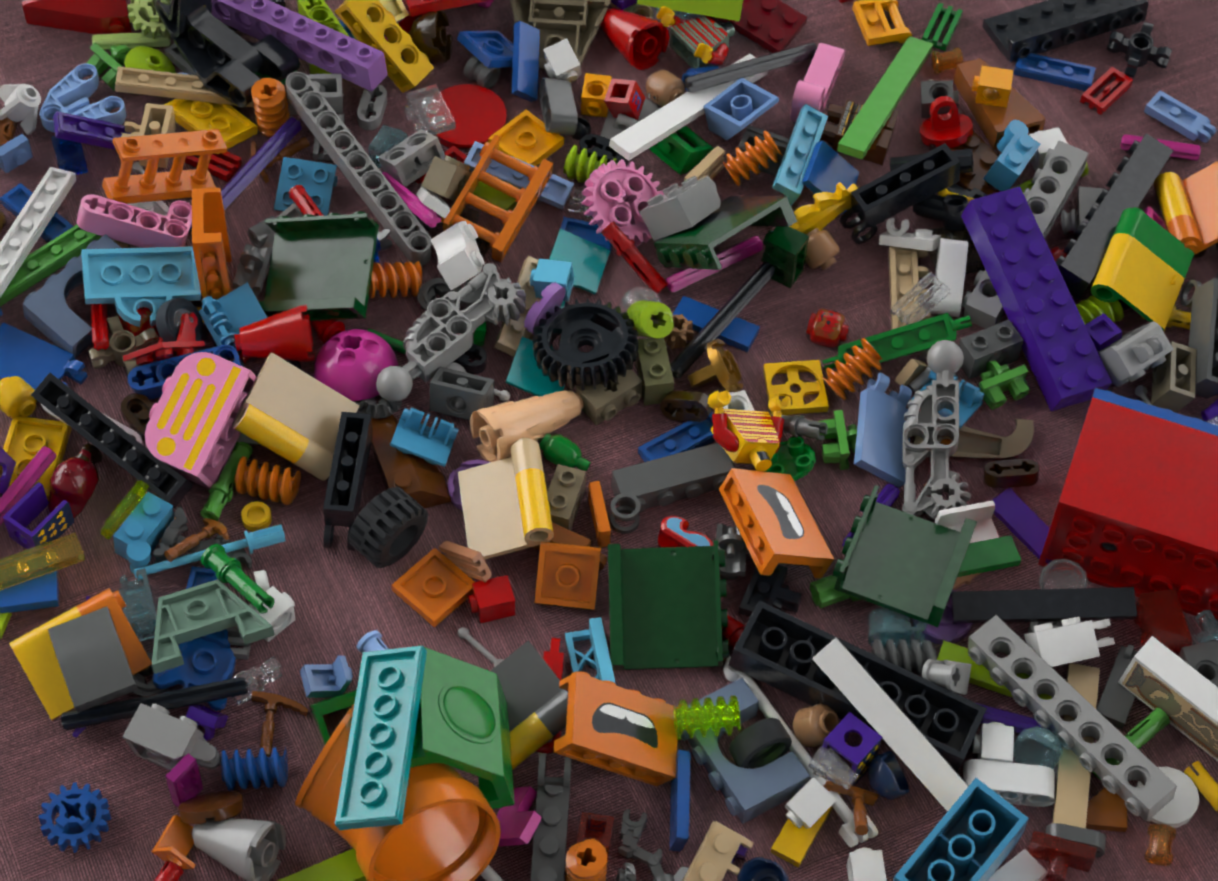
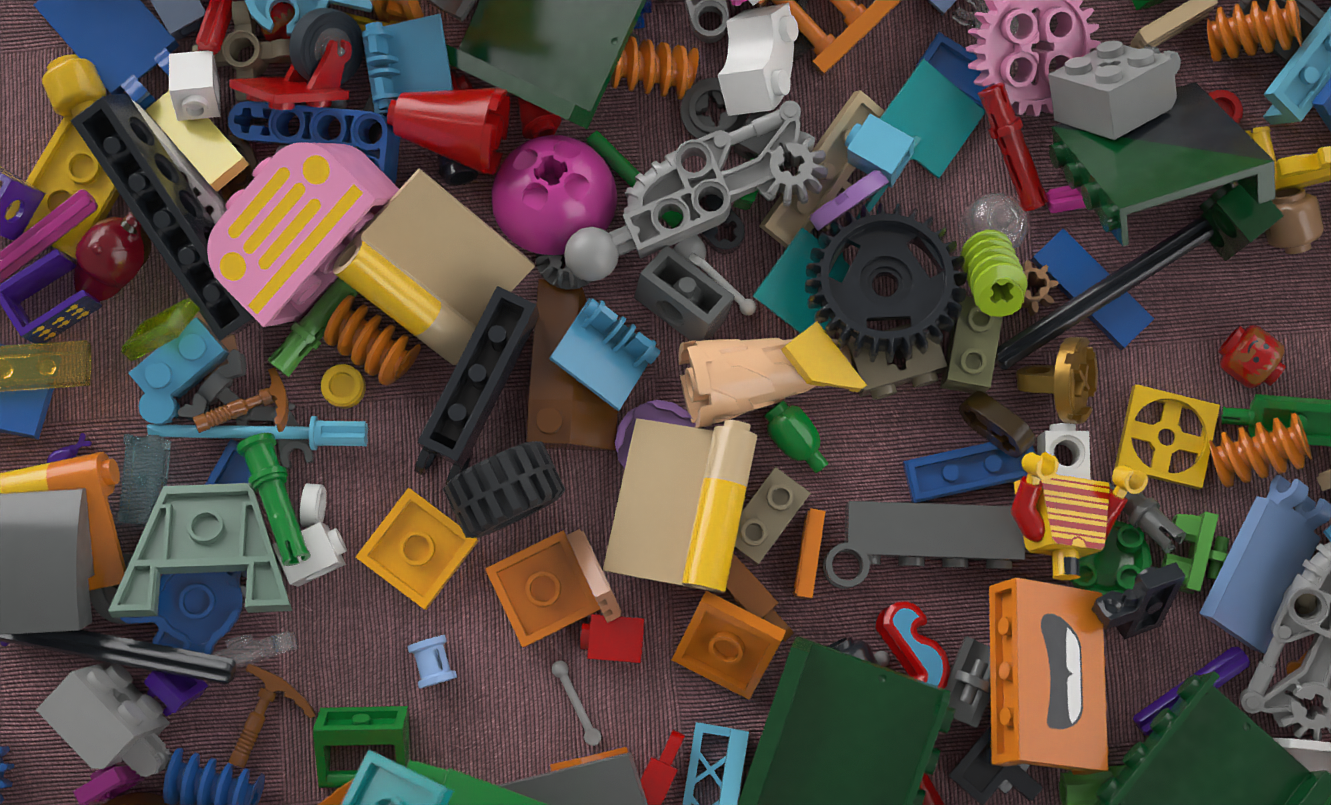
camera: 25 degrees right, 25 degrees up
medium blue bracket [300,655,352,698] -> none
none -> light yellow tile [146,91,250,192]
none -> white brick [169,51,221,121]
none -> light orange plate [355,487,479,610]
none -> yellow tile [780,321,867,392]
none -> black hinge [1092,562,1186,640]

